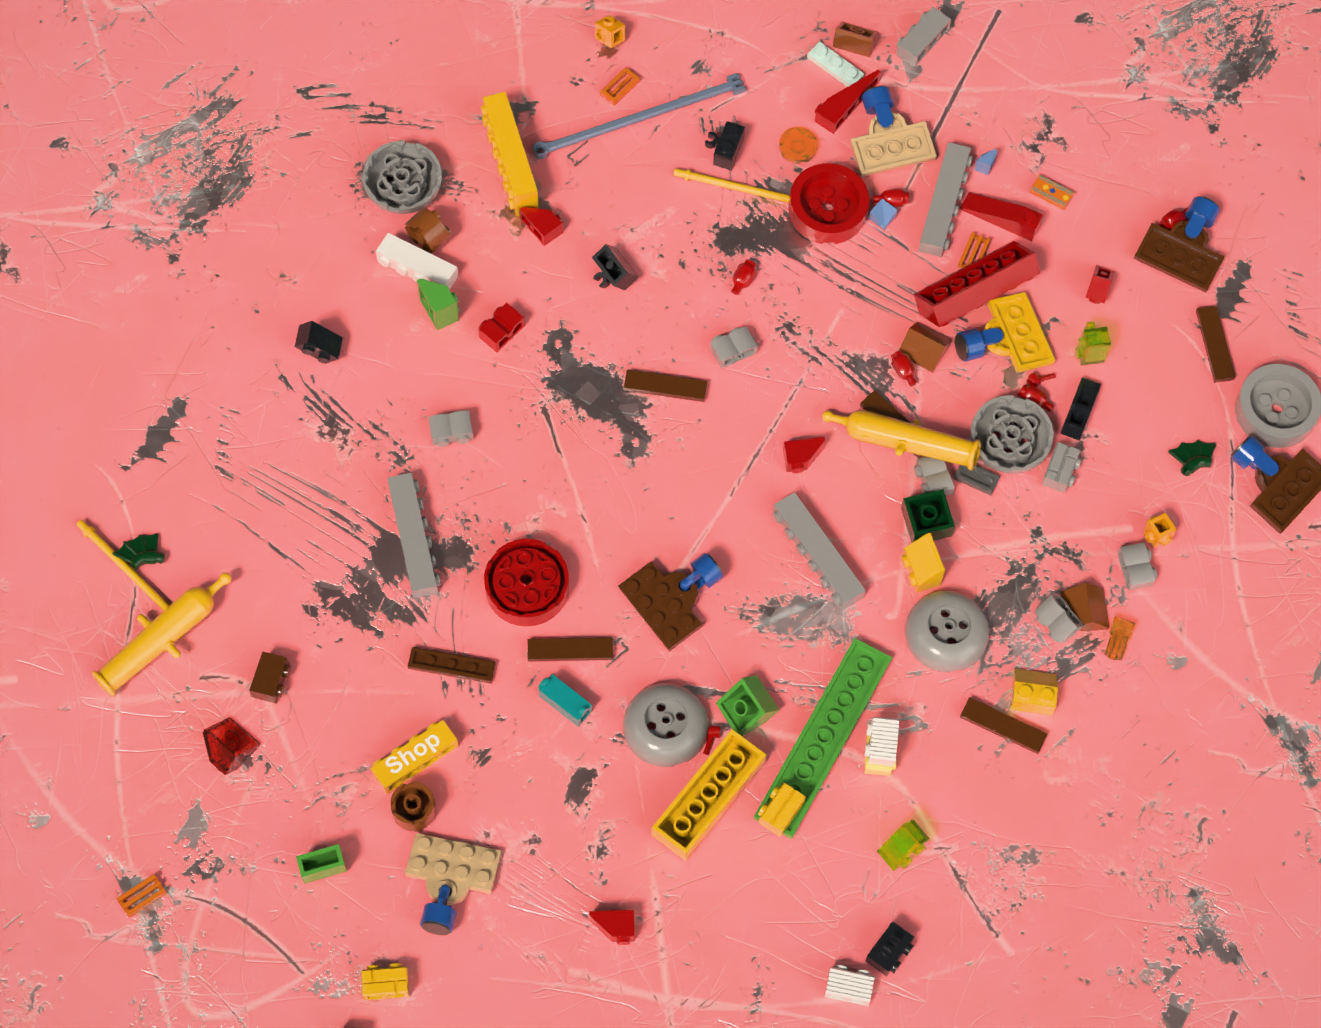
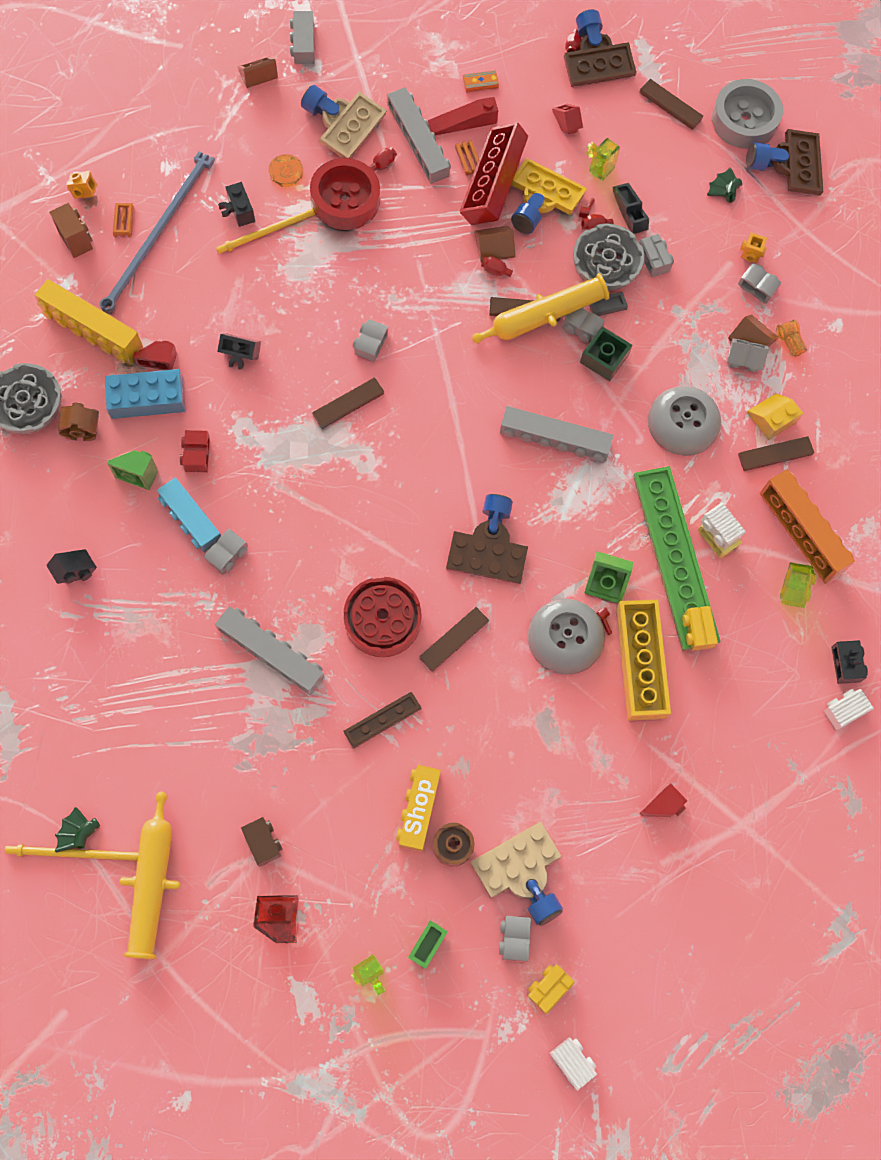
camera: 45 degrees left, 5 degrees up
orange tile [116,874,167,918] -> none
white brick [376,233,458,290] -> none
teal brick [538,674,592,727] -> none
red plant [731,259,756,295] -> none
red slope [783,437,825,473] -> none
light aqua plate [807,41,865,87] -> none
red slope [814,70,881,134] -> none
medium blue slope [869,199,897,230] -> none
yellow slope [901,533,945,593] -> none
medium blue slope [974,149,997,175] -> none
none -> dark orange brick [49,202,93,258]
none -> dark azure brick [105,369,185,419]
none -> medium azure brick [157,477,221,552]
none -> clear neon green brick [351,954,385,996]
none -> light grey brick [499,916,531,962]
none -> orange brick [759,469,855,584]

